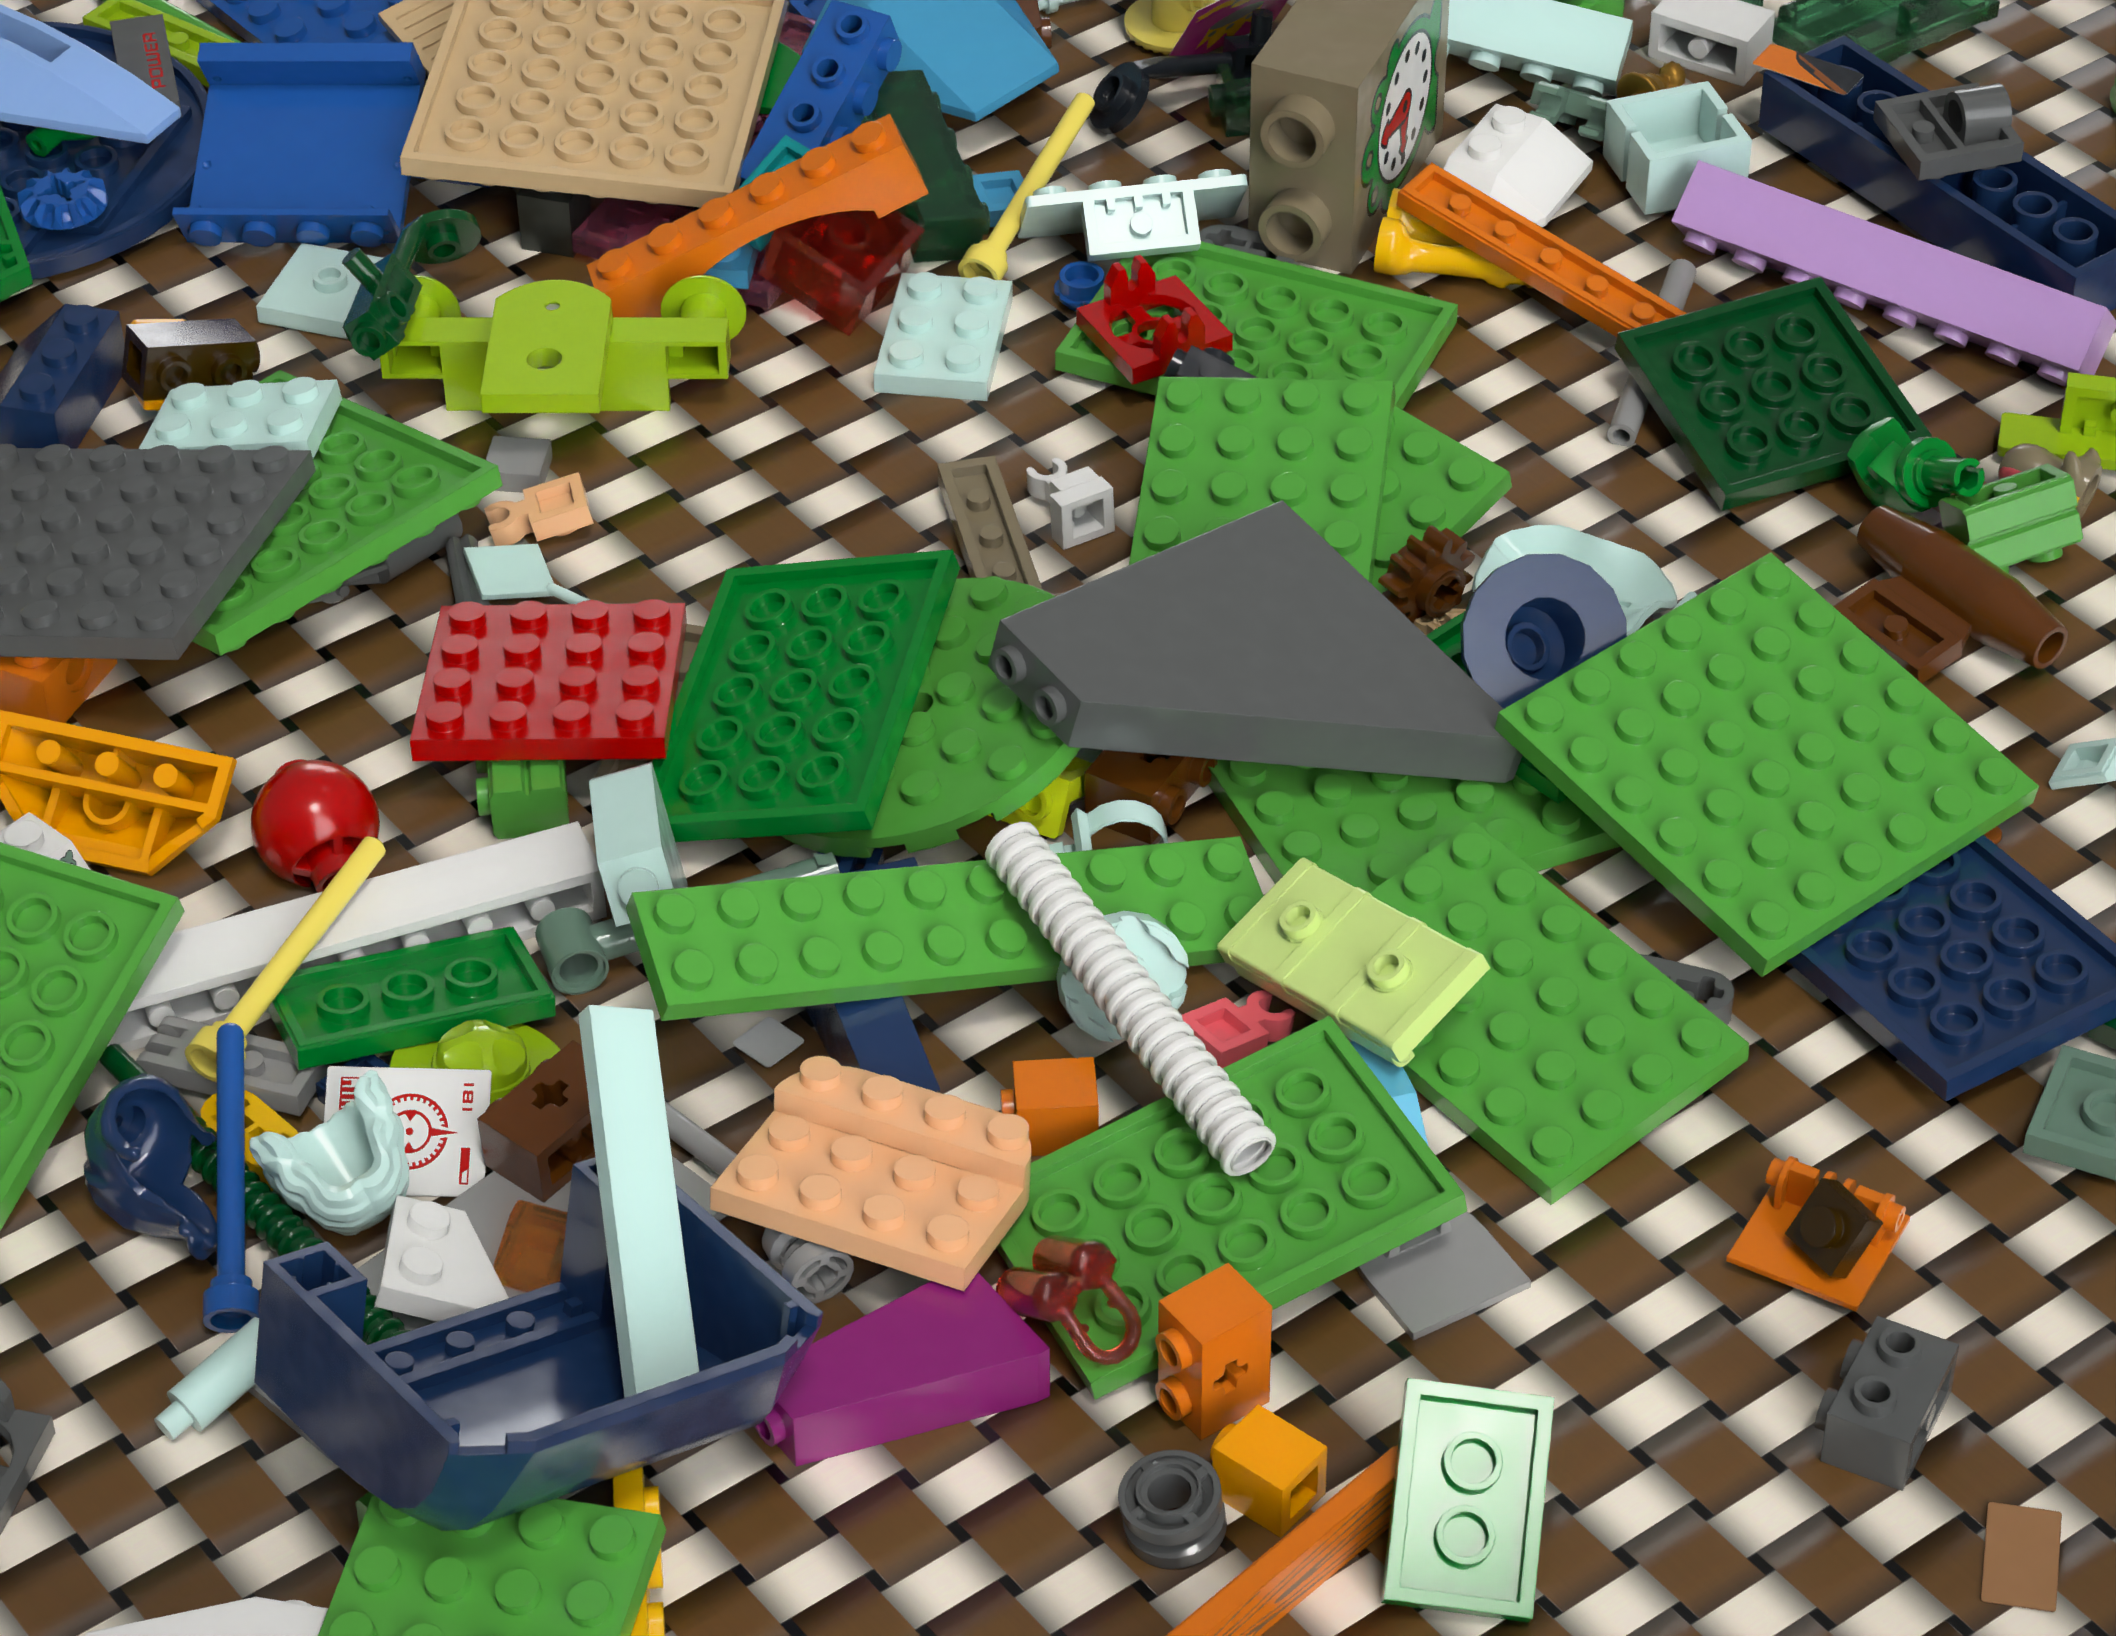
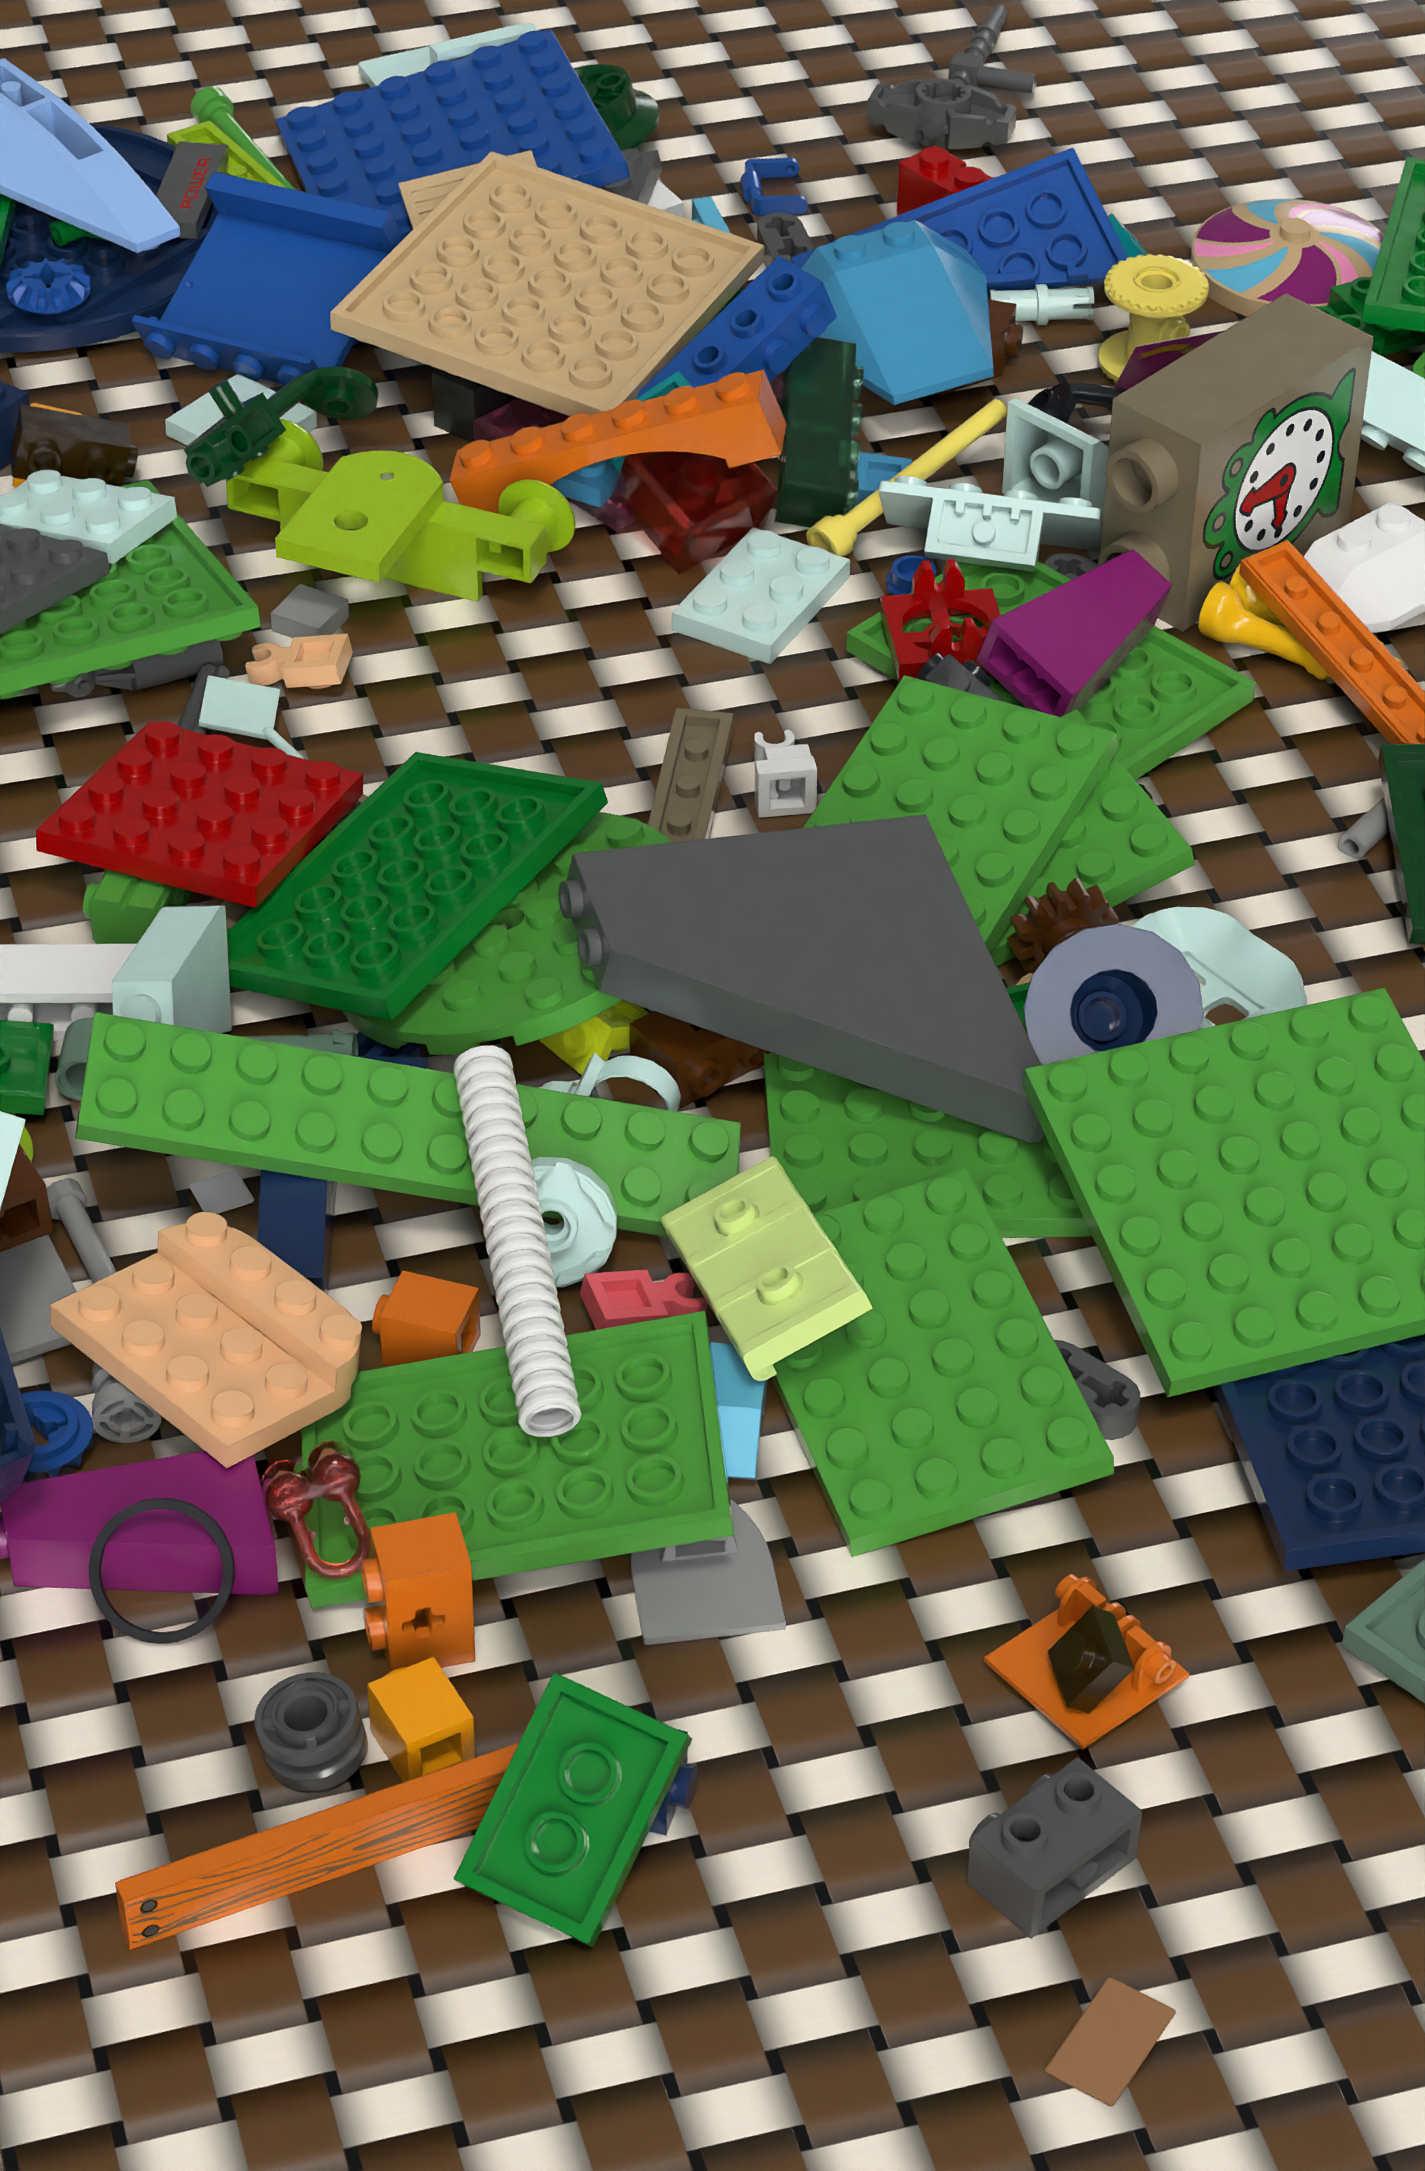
camera: 20 degrees right, 0 degrees up
none -> black piece [89,1498,235,1644]
none -> magenta slope [977,549,1172,717]
none -> light aqua slope [1002,398,1109,523]

